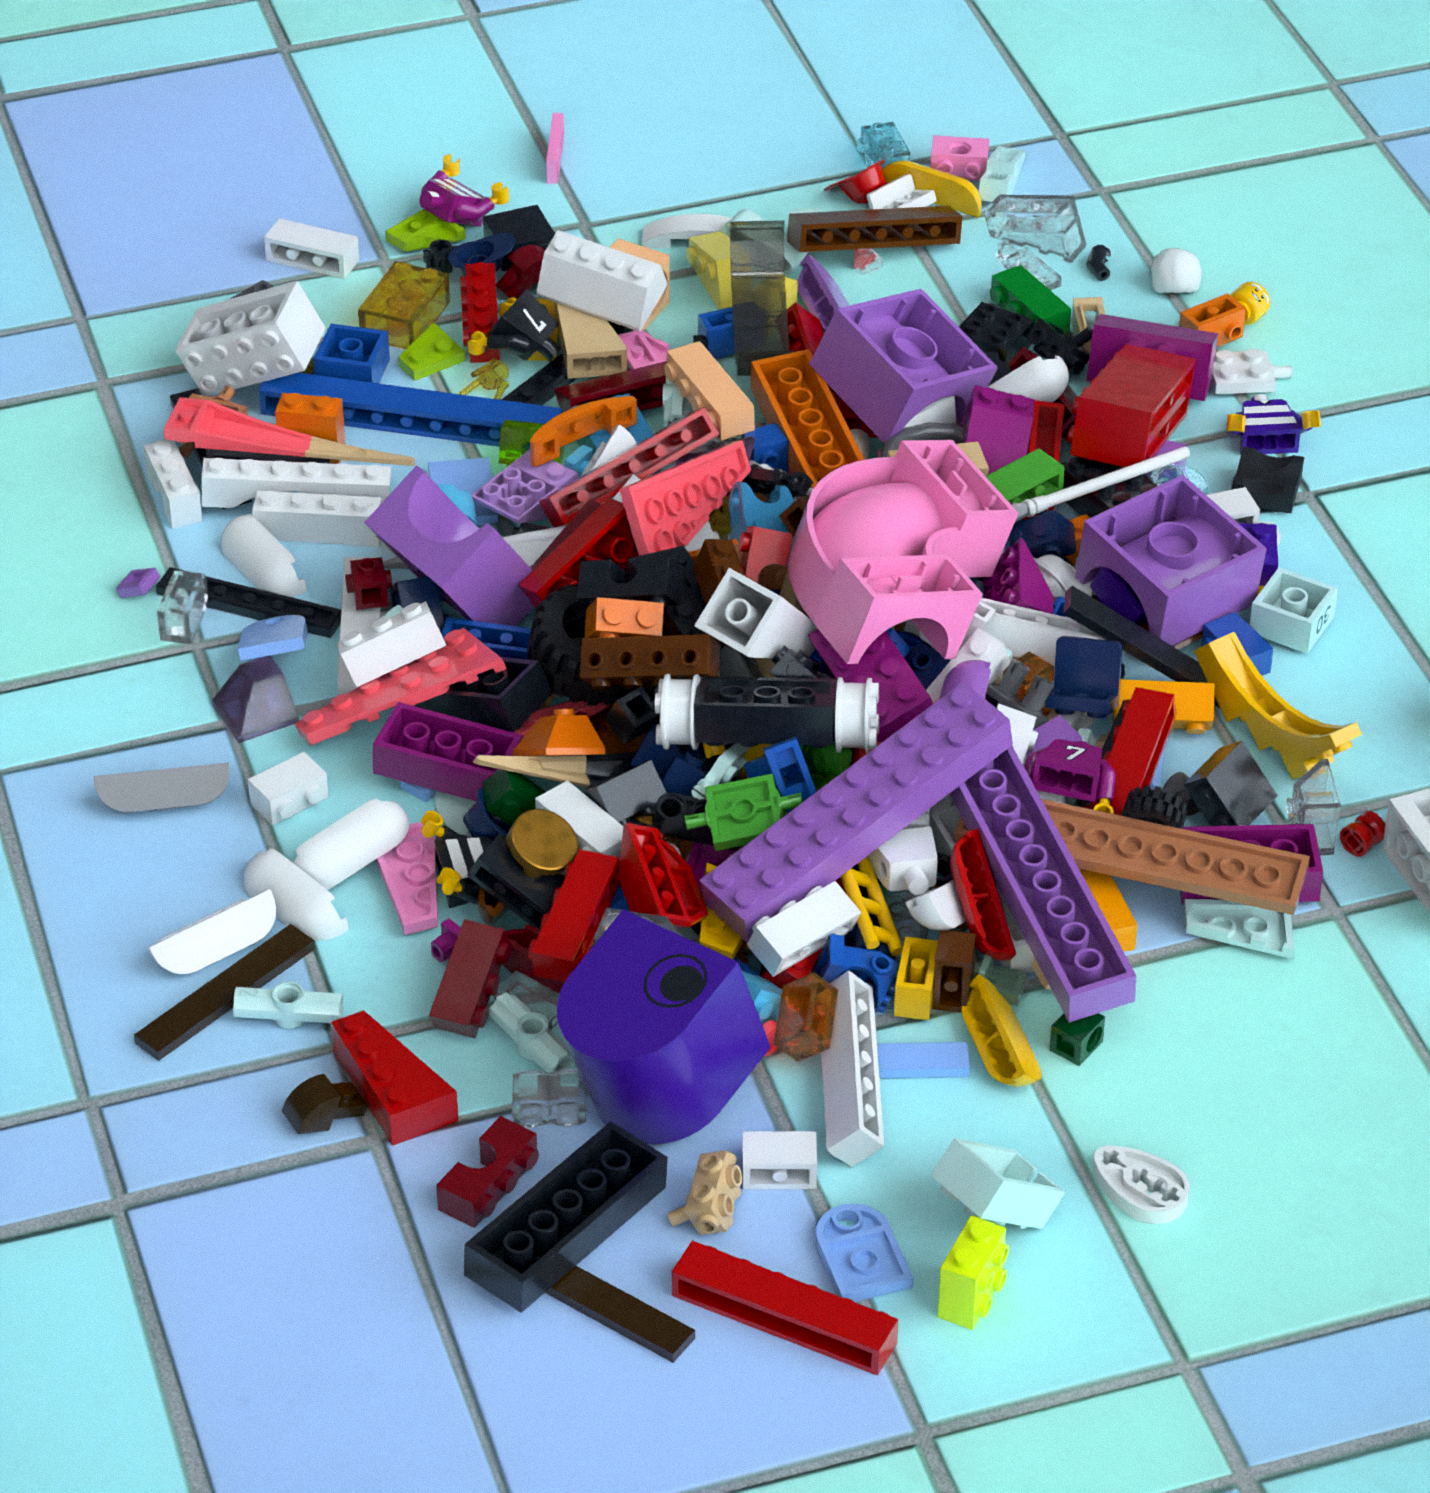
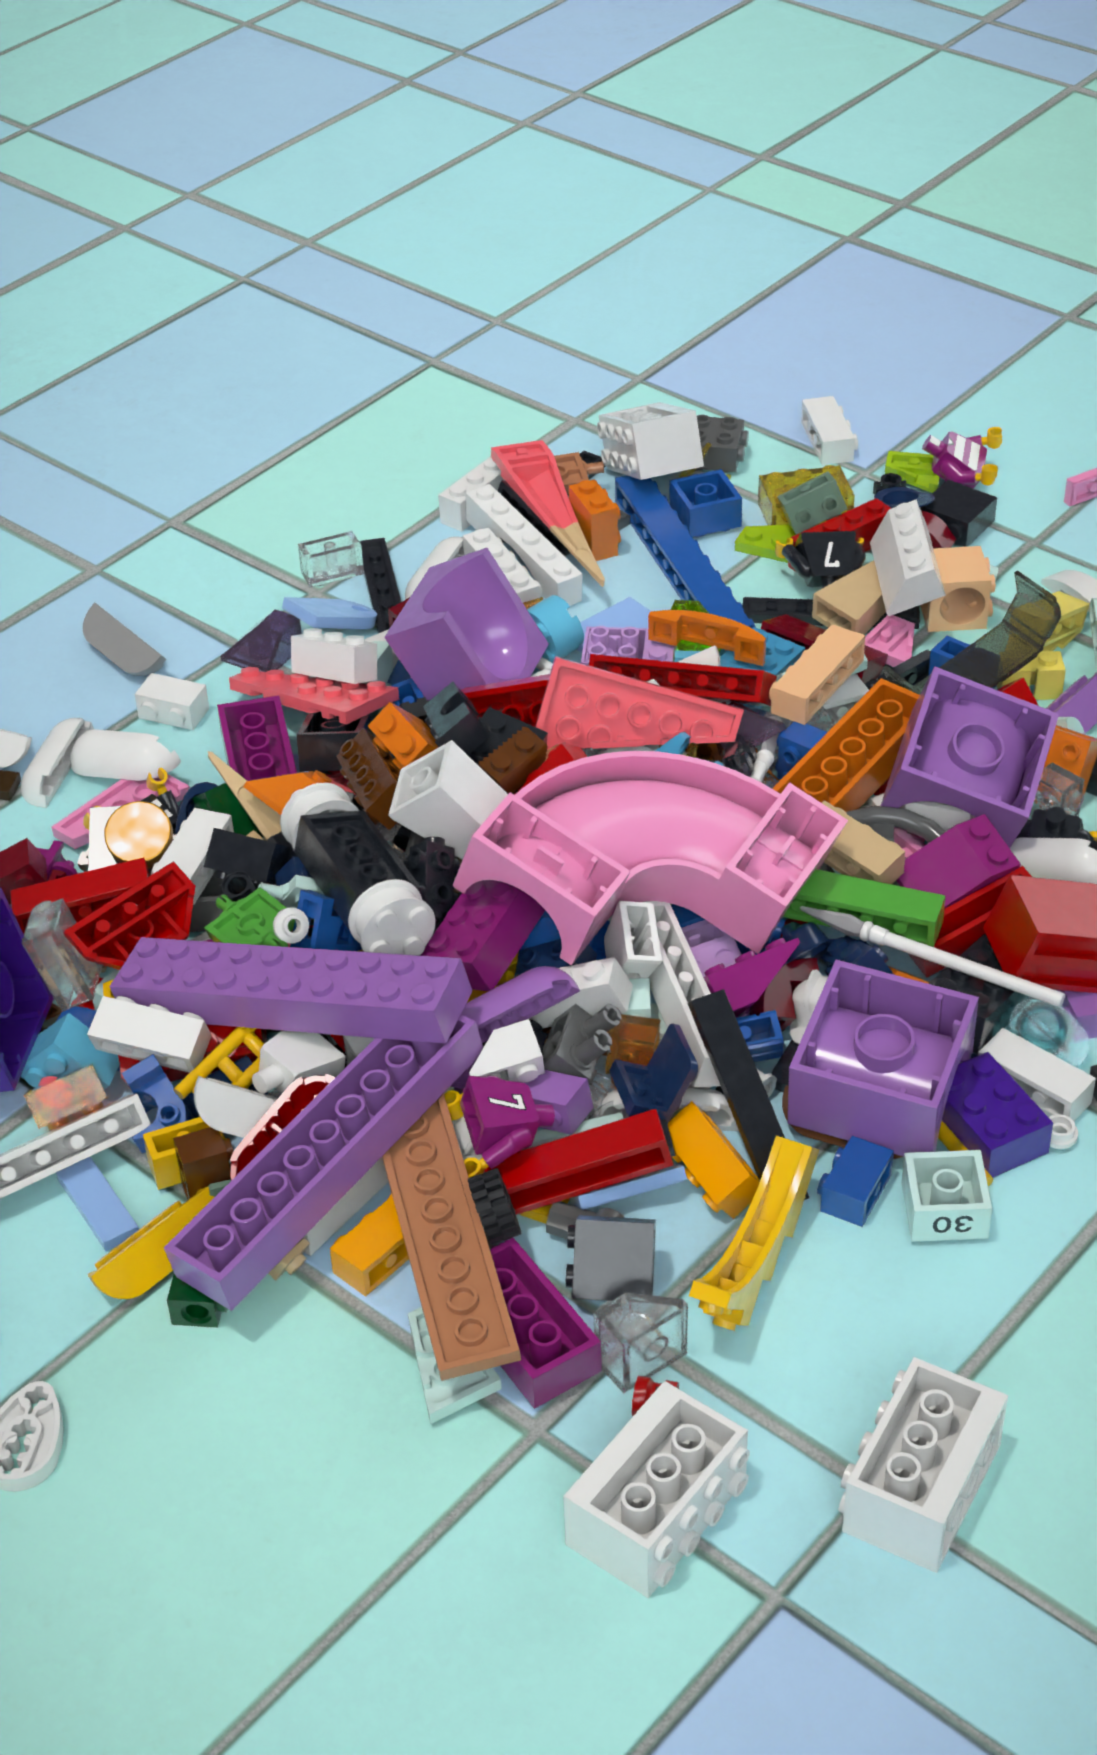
camera: 60 degrees right, 0 degrees up
medium lavender tile [116,568,160,598] -> none
clear yellow plant [458,358,509,400] -> none
none -> white plate [273,907,309,944]
none -> sand green brick [777,471,847,534]

